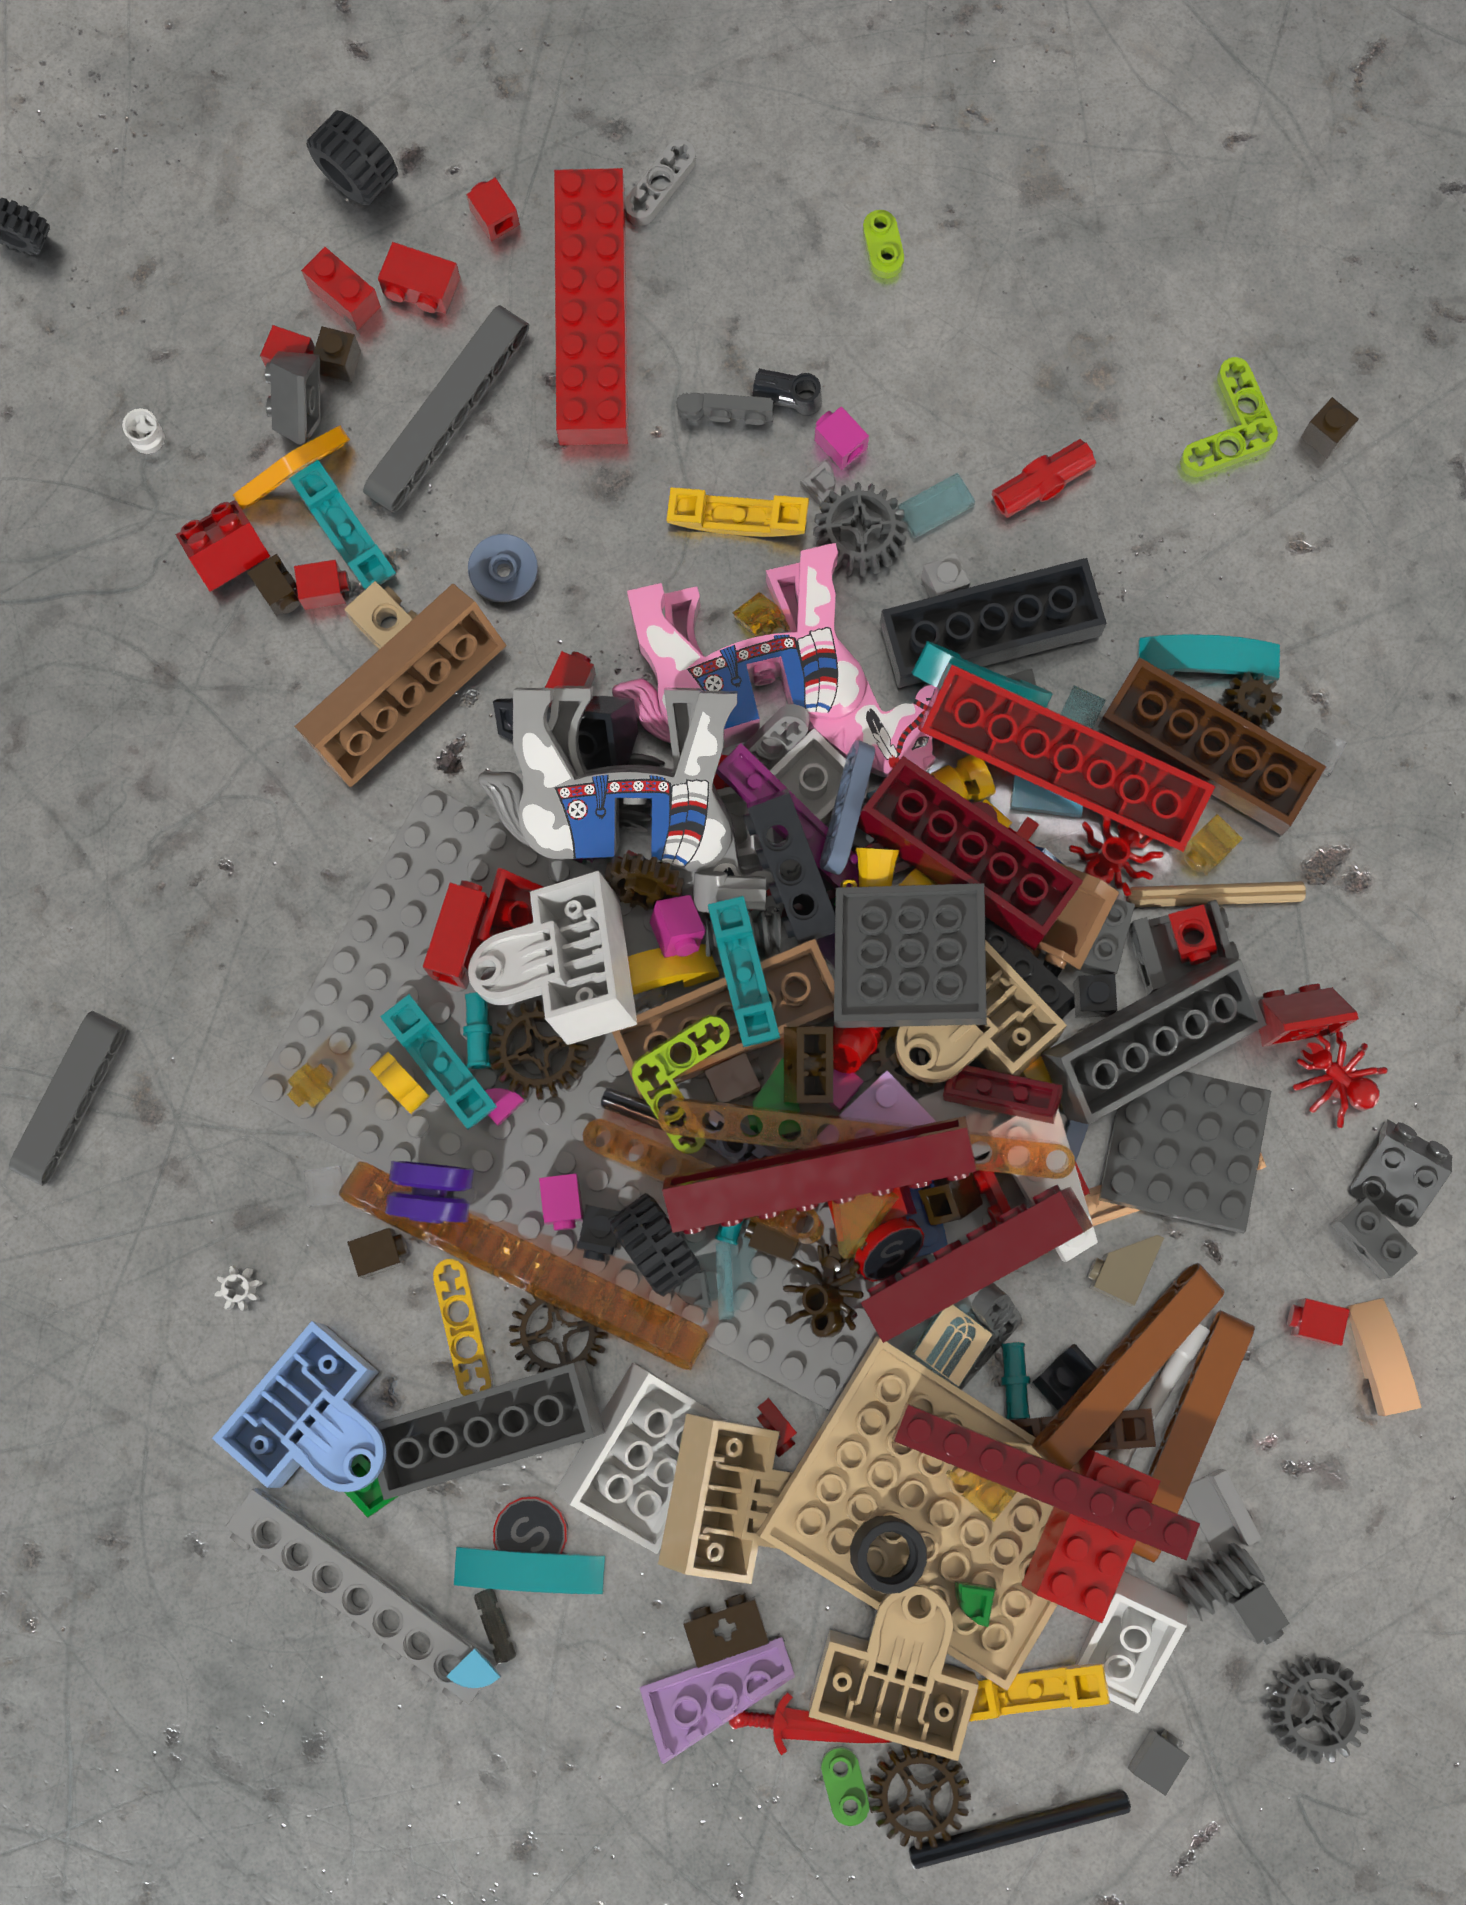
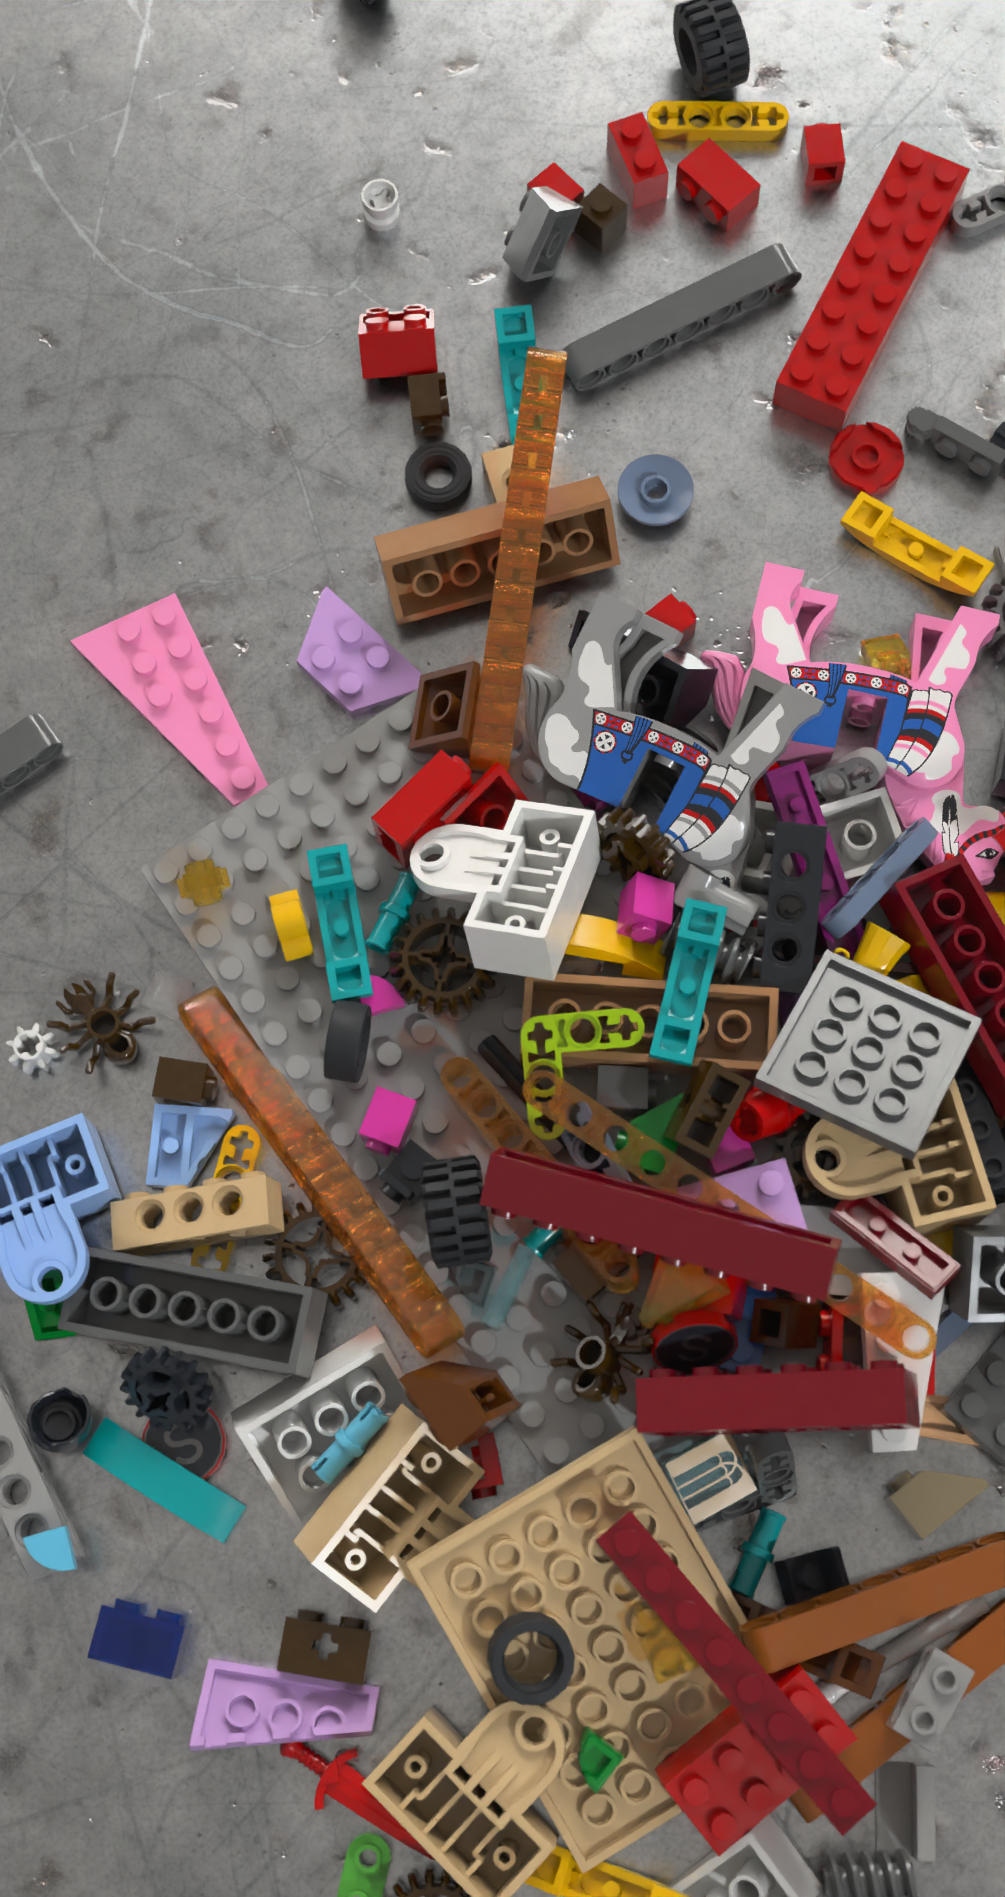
camera: 30 degrees right, 5 degrees down
light orange beam [233,425,350,510] -> none
red brick [294,559,350,610] -> none
dark purple wheel [385,1161,474,1223] -> none
clear smoke axle [474,1589,516,1664] -> none
none -> black hair [27,1387,93,1453]
none -> dark brown animal [46,972,156,1075]
none -> bright pink wing [70,593,268,807]
none -> clear blue brick [87,1598,192,1679]
none -> tan brick [110,1171,284,1257]
none -> black gear [120,1346,214,1432]
none -> light blue wing [145,1104,235,1188]
none -> lavender wing [297,586,422,717]
none -> medium azure pin [311,1401,389,1485]
none -> black tyre [323,1000,372,1083]
none -> reddish brown slope [399,1360,521,1452]
none -> black tyre [405,442,472,510]
none -> reddish brown slope [408,661,482,759]
none -> clear orange beam [468,346,568,772]
none -> yellow beam [647,101,789,141]
none -> red tile [828,422,904,496]
none -> light grey brick [885,1645,975,1753]

